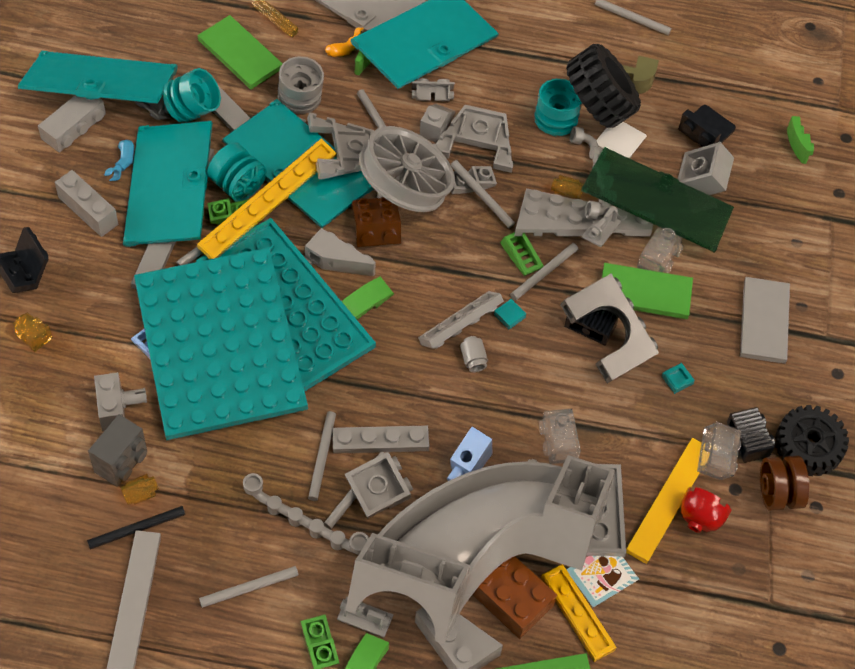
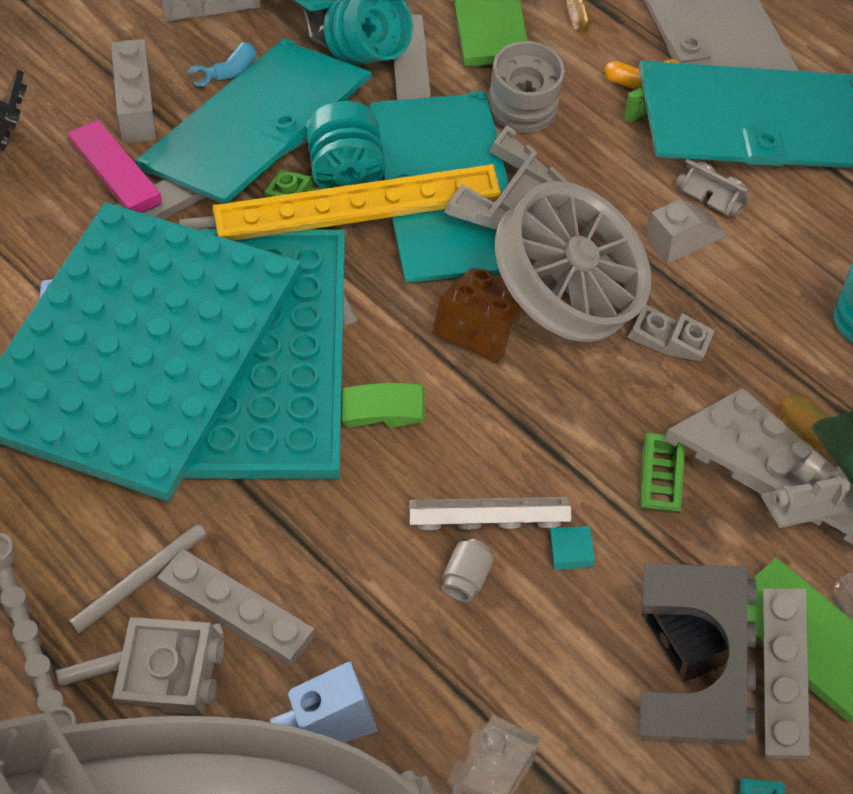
camera: 40 degrees right, 5 degrees down
light grey slope [305,228,376,276] -> none
light grey bar [357,89,386,128] -> none
light grey wing [433,105,513,173] -> none
light grey bar [450,160,515,228] -> none
light grey bar [510,243,578,301] -> none
none -> dark pink tile [67,120,163,213]
none -> light grey plate [763,588,810,760]

